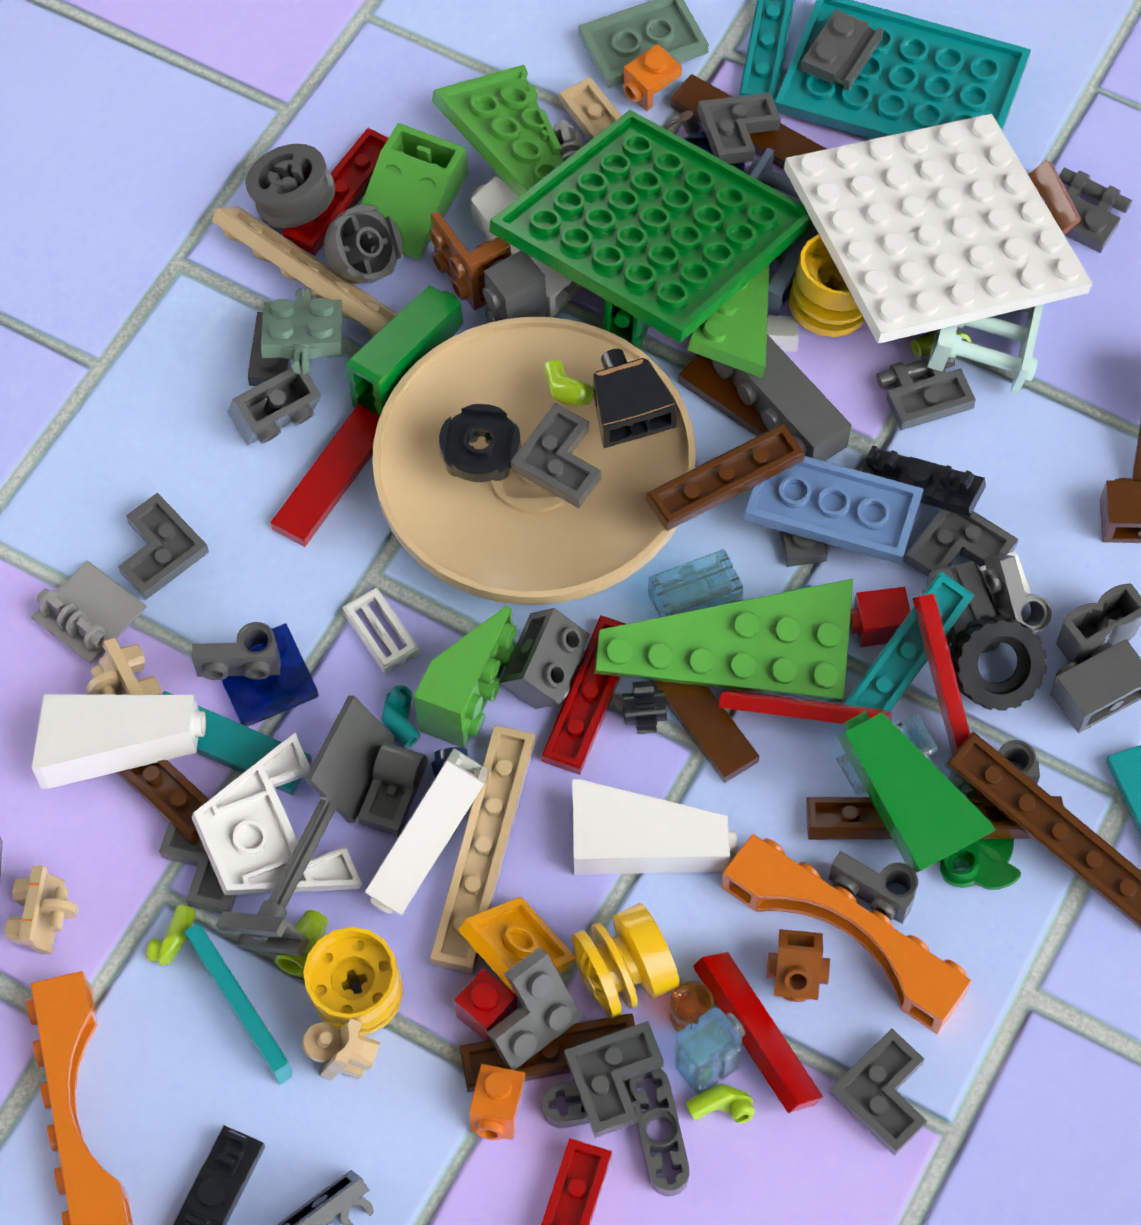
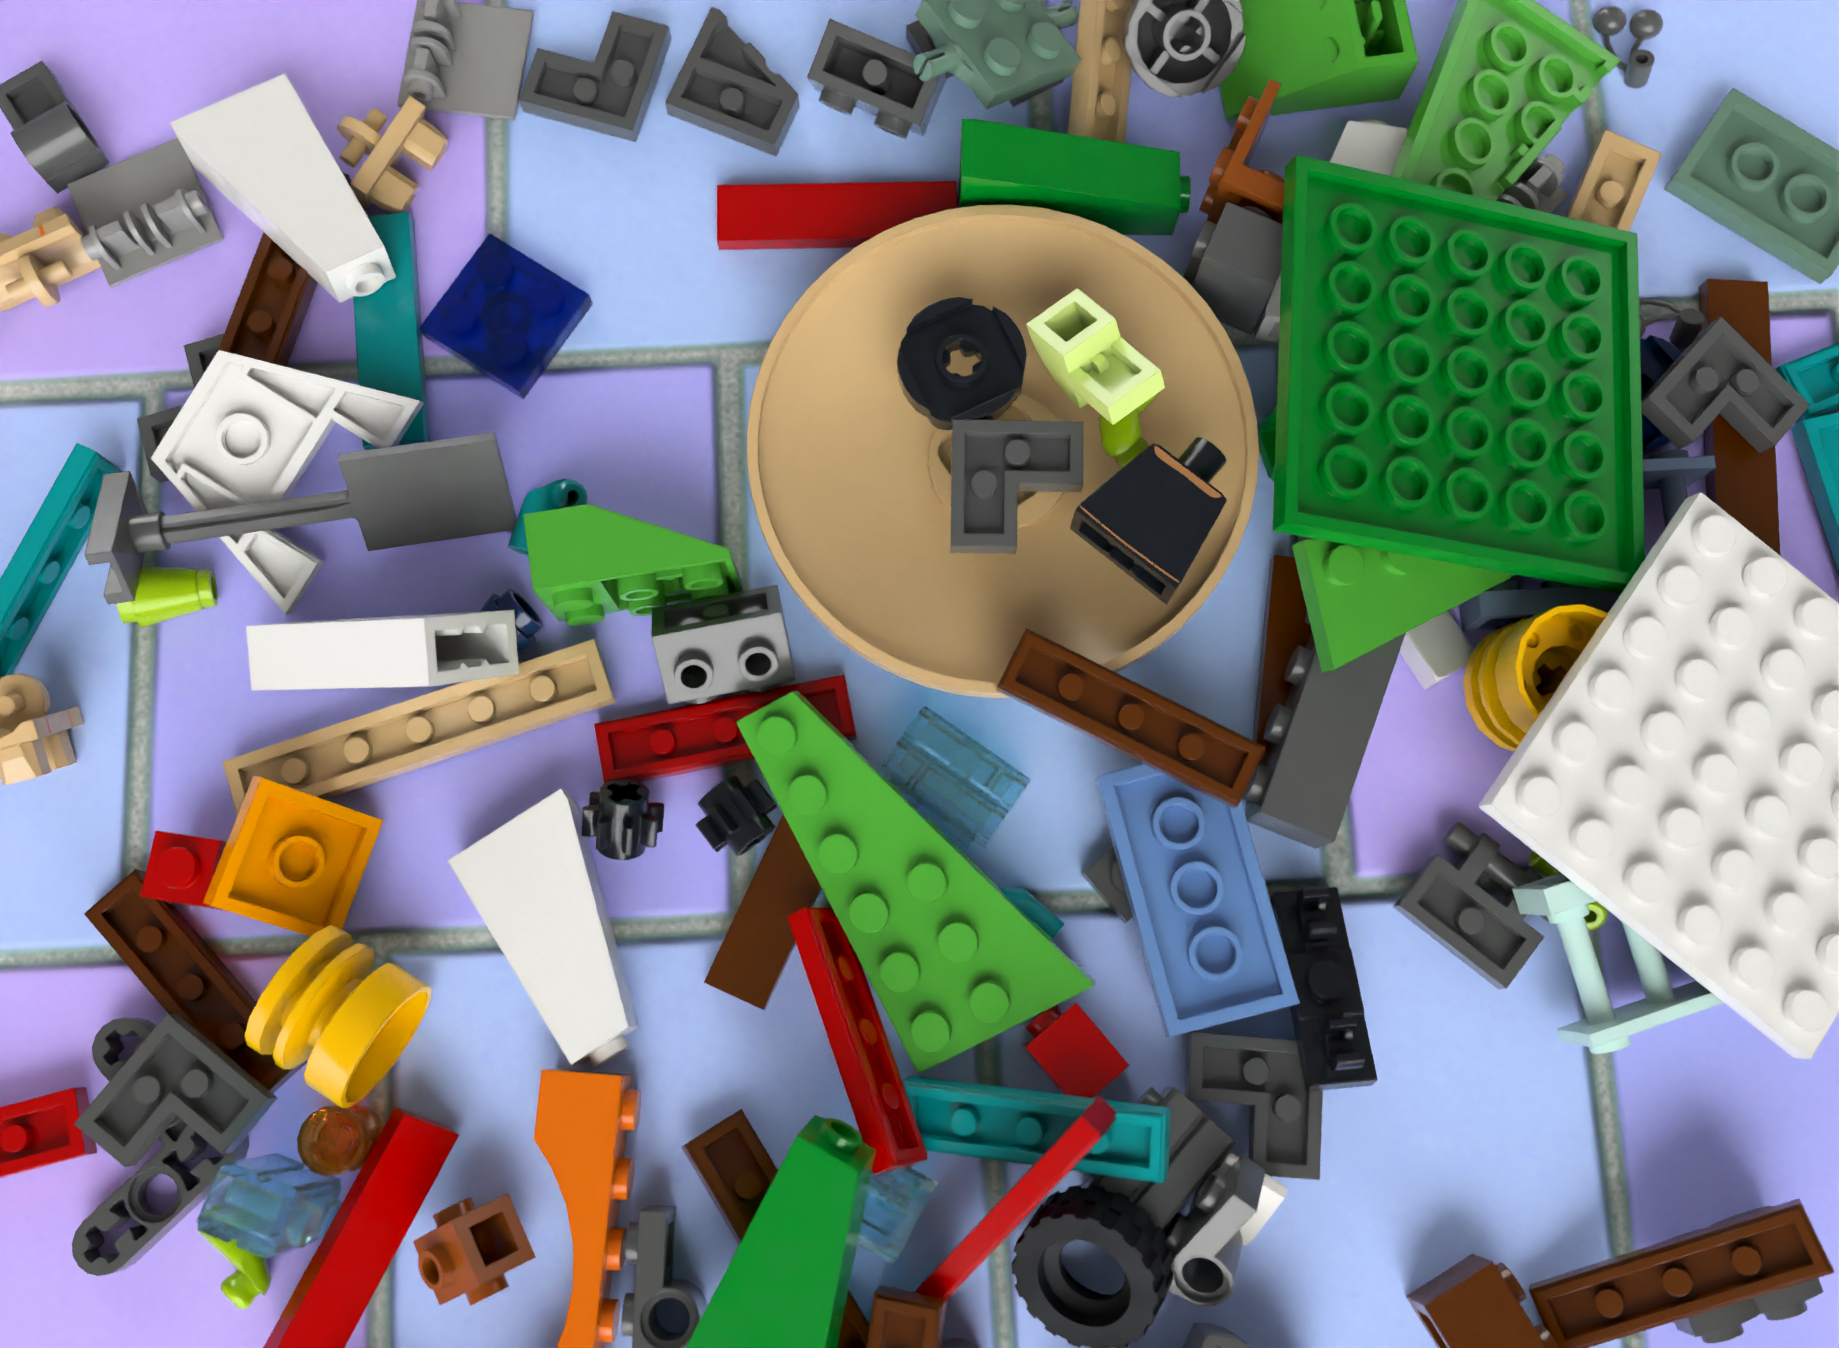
camera: 55 degrees right, 15 degrees up
lime arm [146,905,196,966] -> none
dark grey plate [192,622,281,680] -> none
yellow wheel [303,927,404,1035] -> none
white tile [342,588,420,675] -> none
dark grey plate [358,742,428,837] -> none
orange bracket [469,1064,525,1141] -> none
dark grey plate [487,947,583,1070] -> none
orange bracket [623,44,682,111] -> none
none -> light grey hinge [67,138,224,288]
none -> black gear [581,779,664,860]
none -> dark grey wing [665,7,800,156]
none -> yellowish green brick [1026,288,1165,425]
none -> dark grey piece [1593,6,1663,88]

